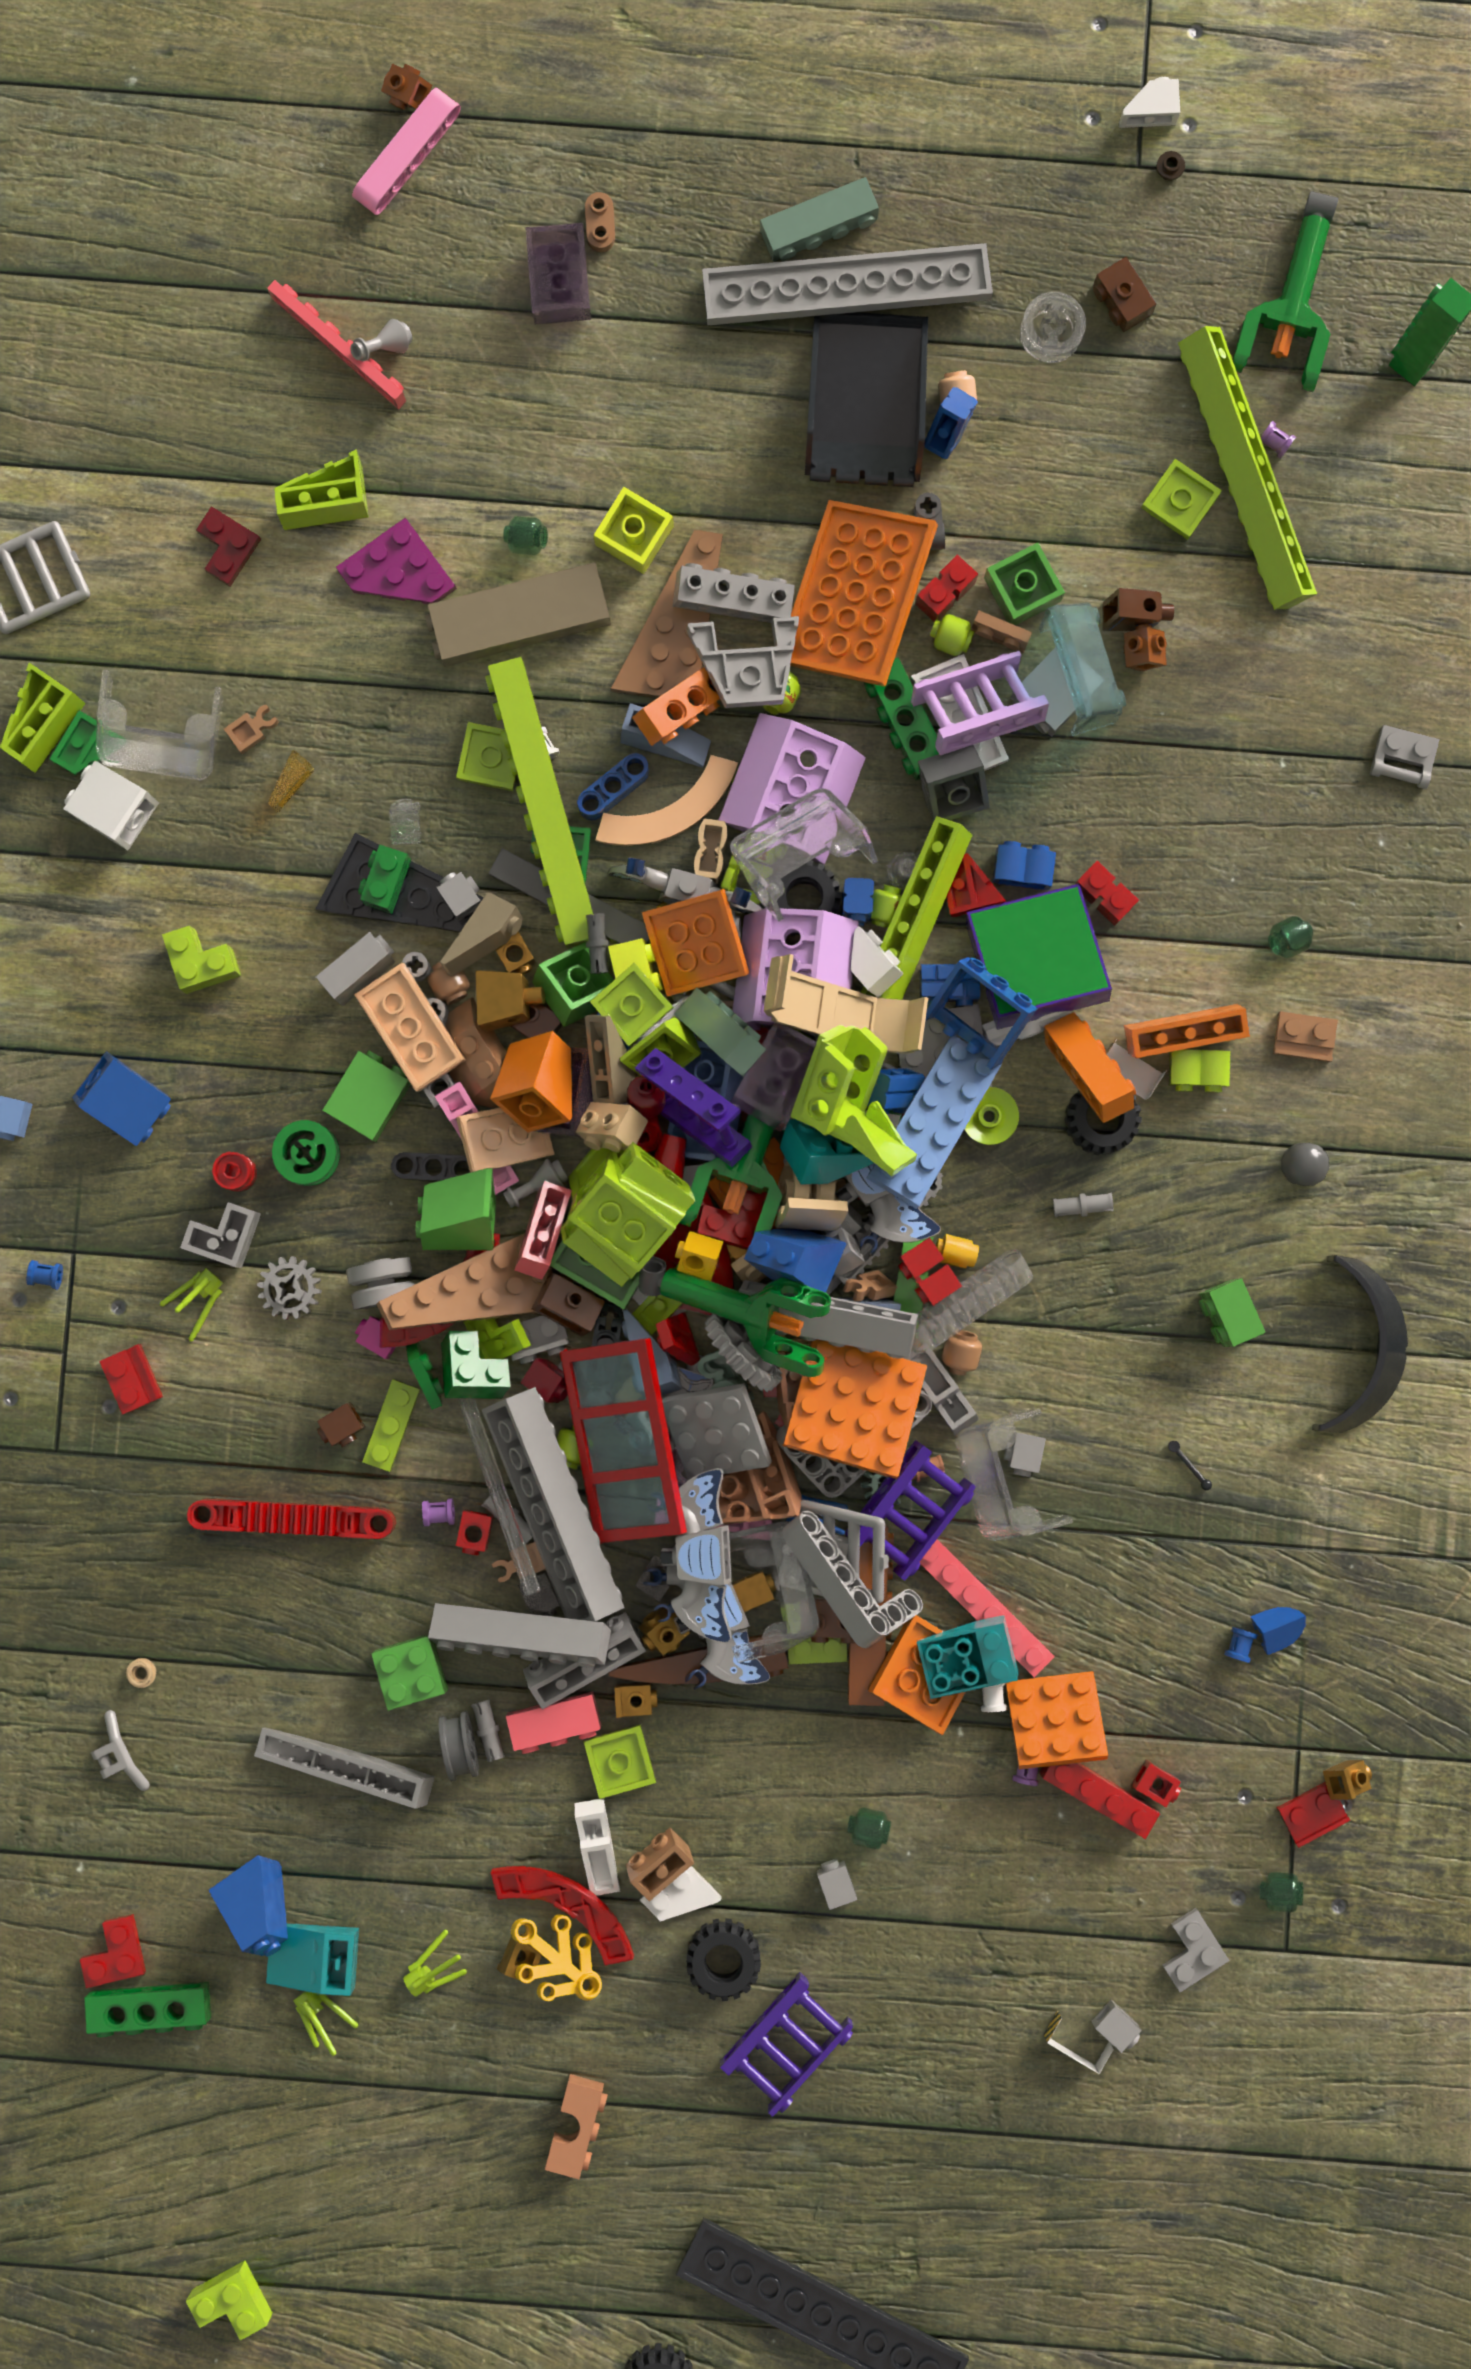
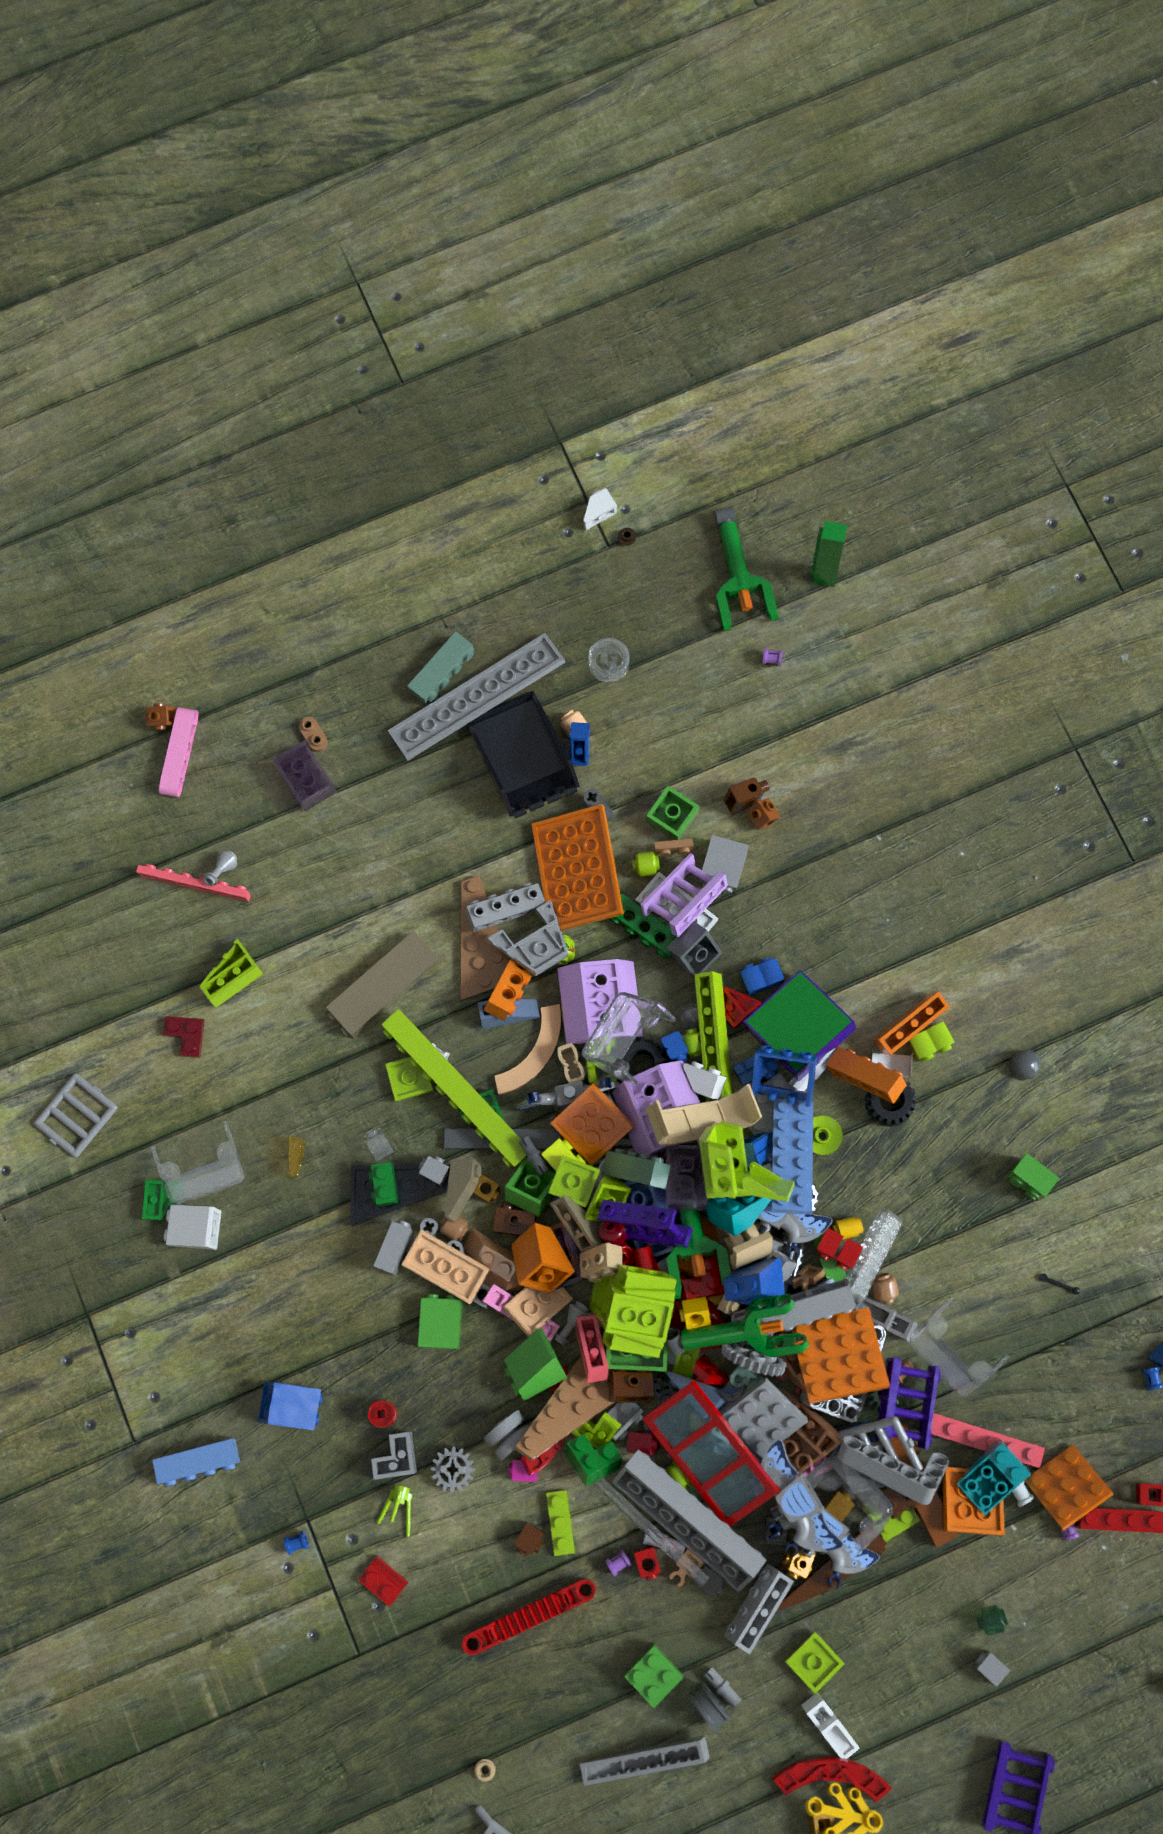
camera: 20 degrees left, 10 degrees down
lime wedge [0,663,86,773] -> none
lime brick [162,925,241,994] -> none
medium nougat plate [224,705,279,754] -> none
green wheel [272,1120,340,1186] -> none
magenta plate [336,517,457,604] -> none
black beam [391,1152,467,1182] -> none
green wing [406,1342,444,1410] -> none
light grey brick [428,1603,611,1668] -> none
pearl gold torso [475,970,545,1032] -> none
clear green head [503,516,548,556] -> none
coral brick [506,1691,602,1754] -> none
blue beam [577,753,649,821] -> none
neon yellow brick [594,487,674,574] -> none
pearl gold brick [615,1682,658,1718] -> none
medium nougat brick [626,1828,694,1902] -> none
white wing [640,1866,722,1921] -> none
black tyre [686,1918,761,2001] -> none
red piece [915,554,978,623] -> none
light grey brick [1004,1432,1046,1477] -> none
clear light blue windscreen [1039,603,1126,736] -> none
light grey pin [1053,1193,1114,1217] -> none
red piece [1075,861,1139,926] -> none
reddish brown brick [1093,257,1157,332] -> none
lime plate [1141,459,1222,540] -> none
lime brick [1178,326,1317,610] -> none
clear green head [1268,916,1313,958] -> none
medium nougat plate [1273,1011,1338,1062] -> none
black windscreen [1312,1255,1408,1433] -> none
light grey plate [1370,725,1440,789] -> none

